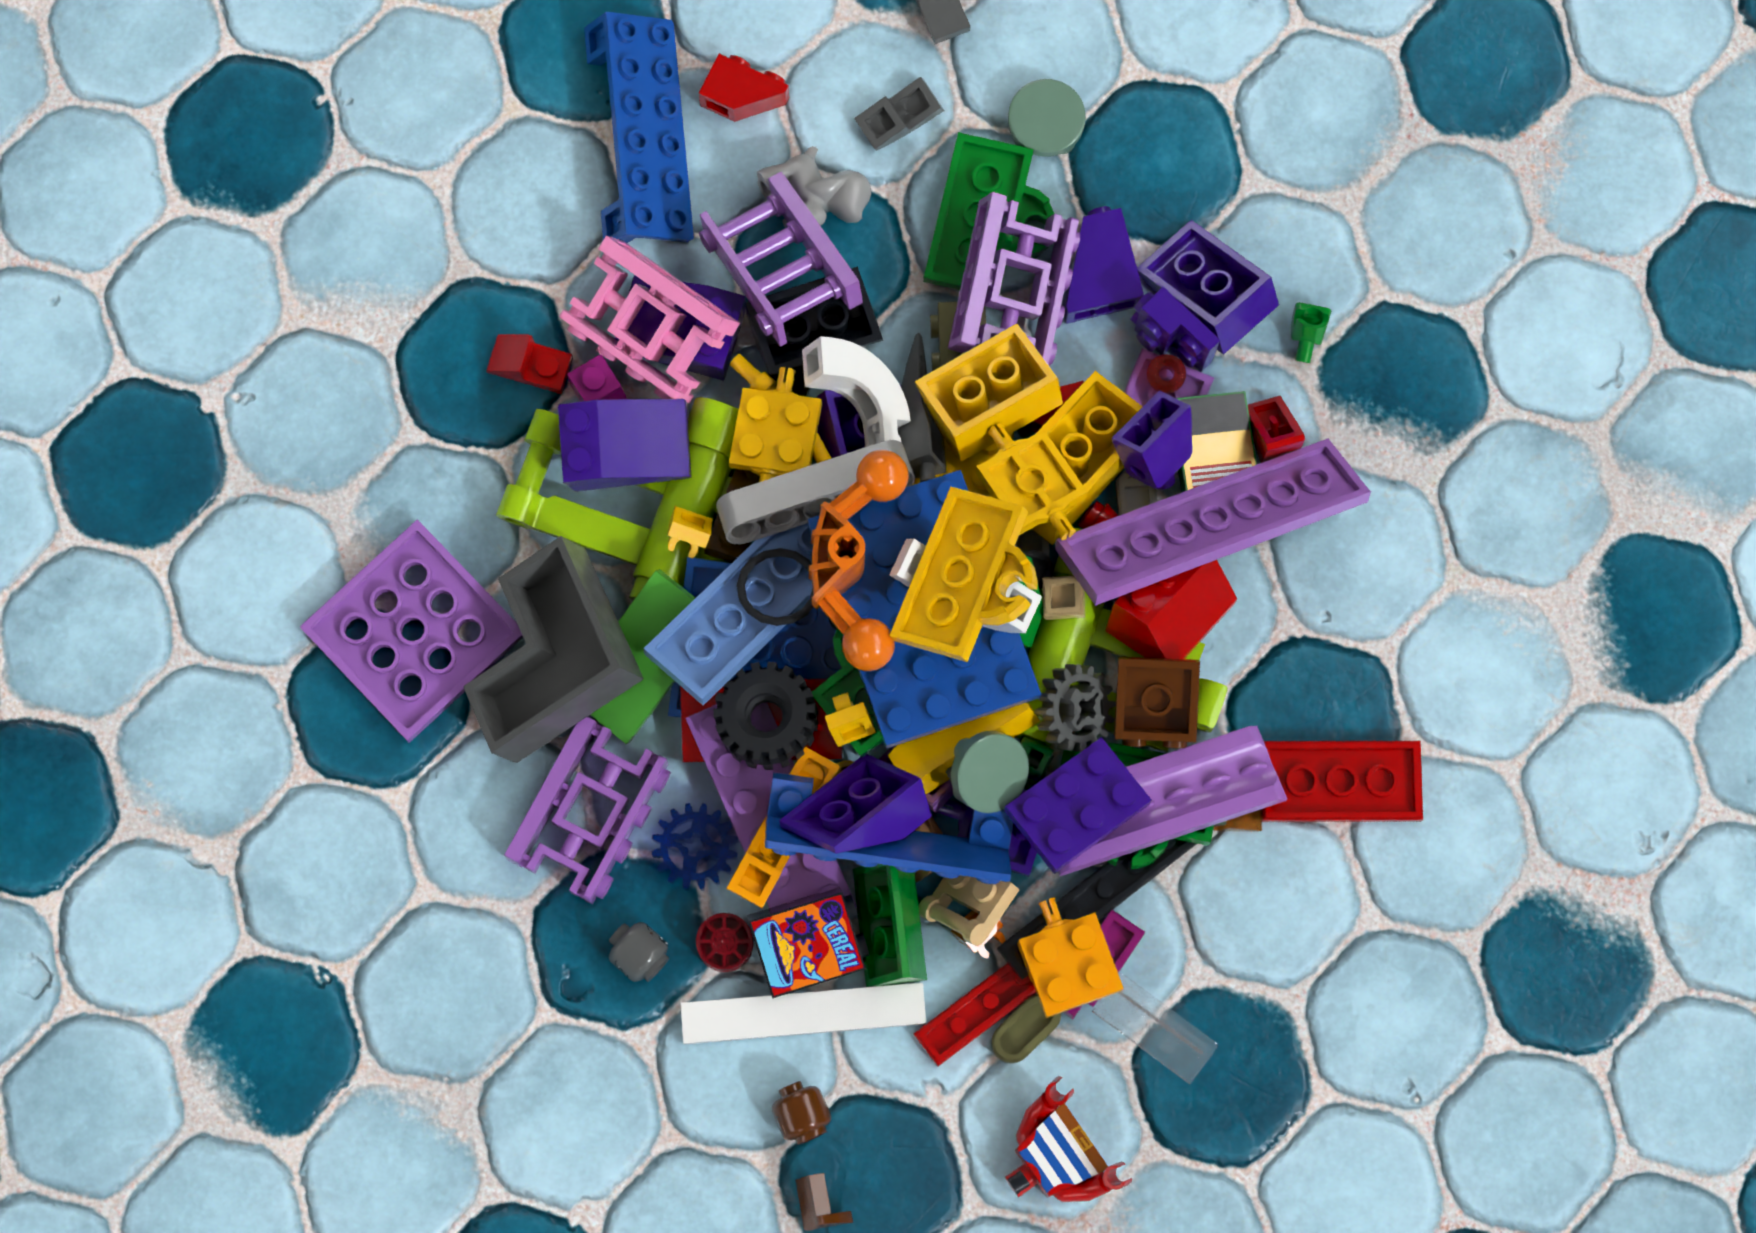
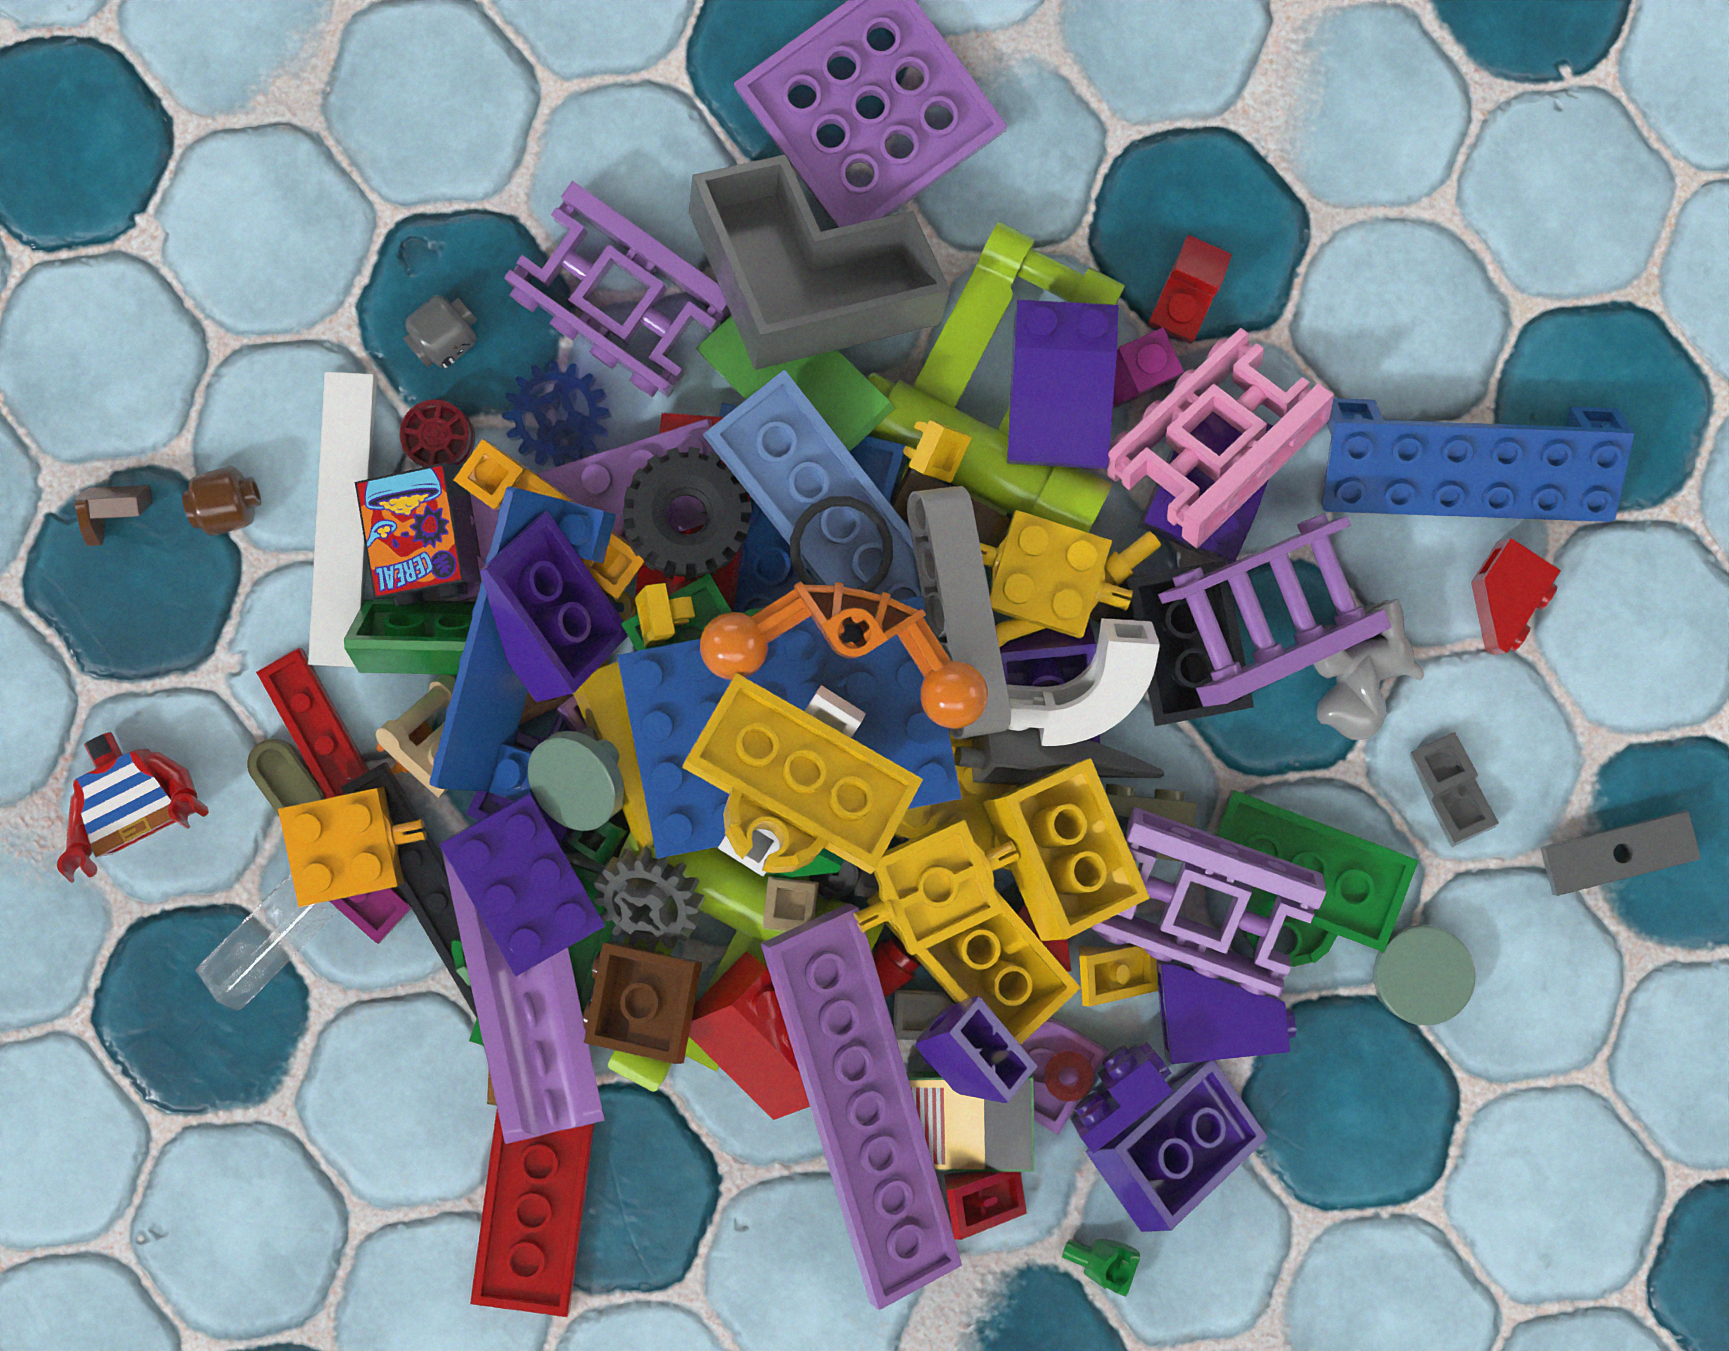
camera: 105 degrees right, 10 degrees up
none -> yellow slope [1078,943,1159,1007]

